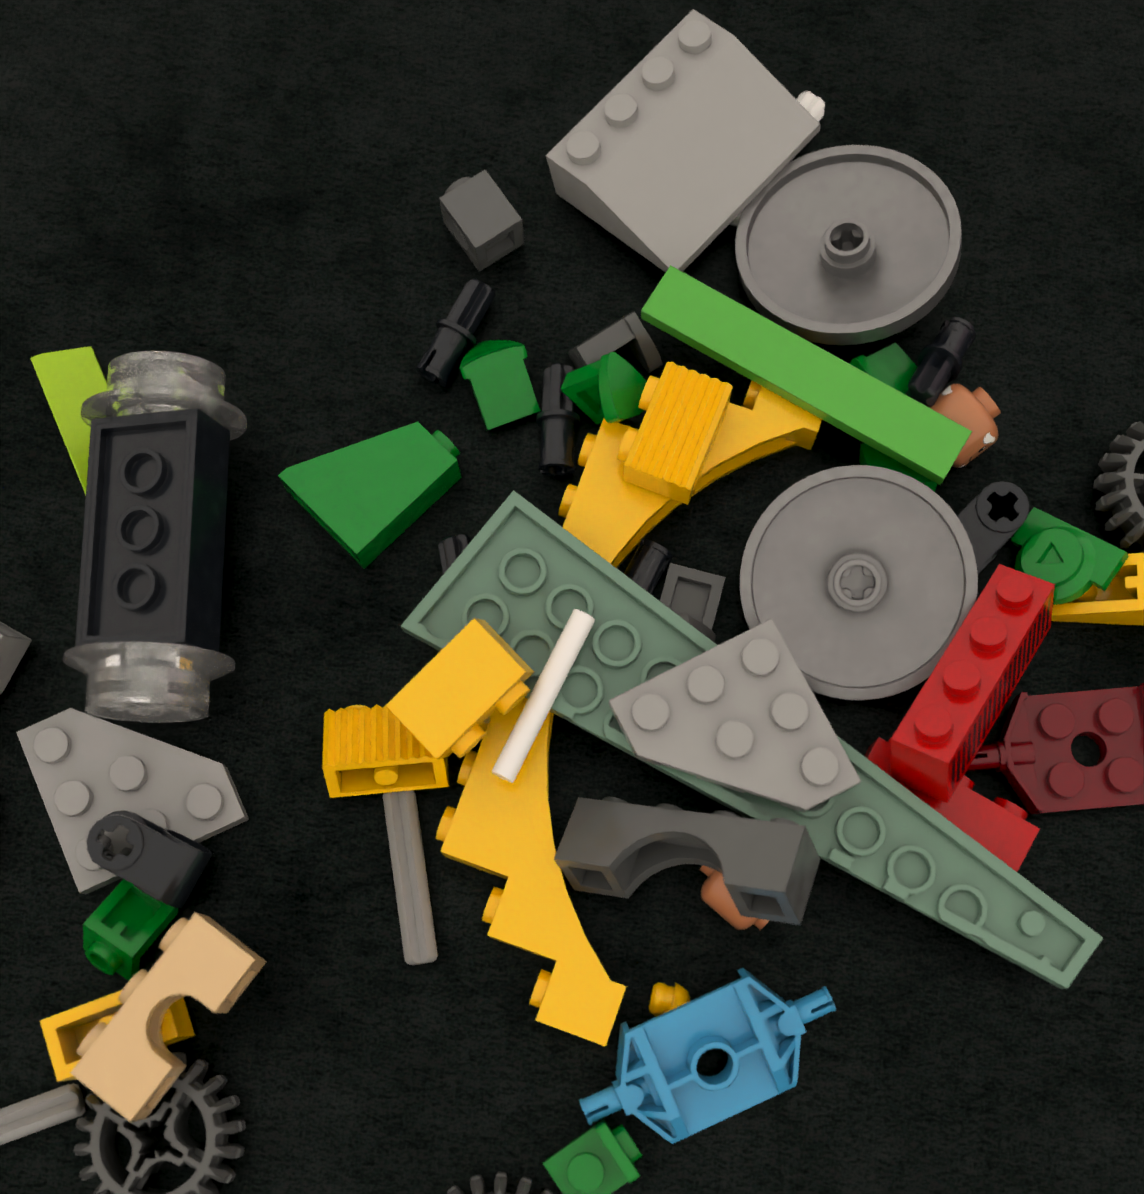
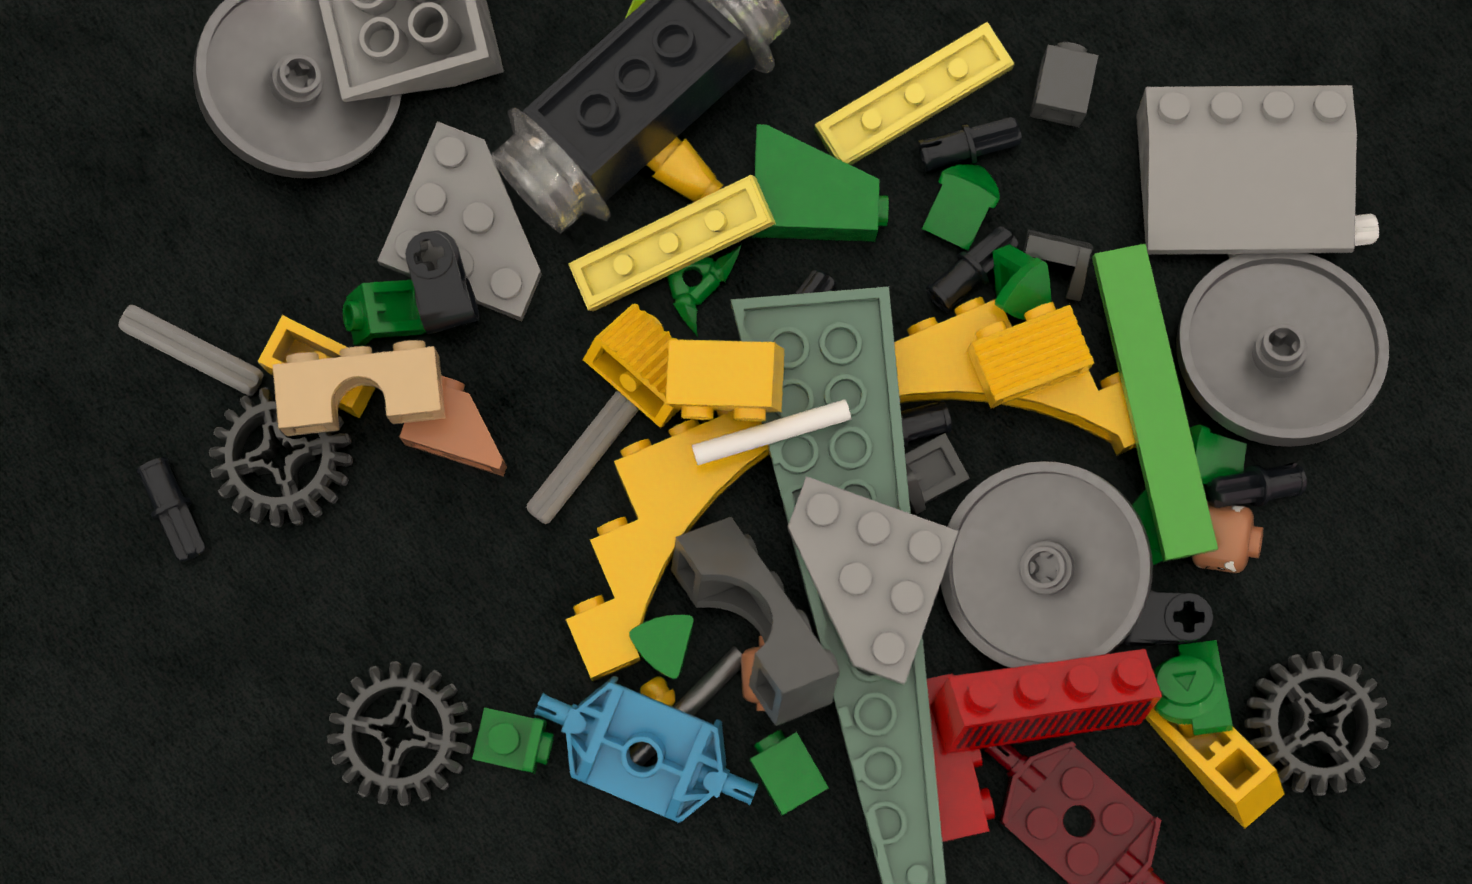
camera: 40 degrees right, 5 degrees up
none -> nougat slope [399,376,507,476]
none -> light yellow tile [568,175,776,312]
none -> green tile [629,615,694,679]
none -> flat silver bar [629,646,742,766]
none -> yellow cone [647,137,723,202]
none -> green piece [667,245,741,337]
none -> green brick [749,729,829,816]
none -> light yellow tile [814,22,1014,165]

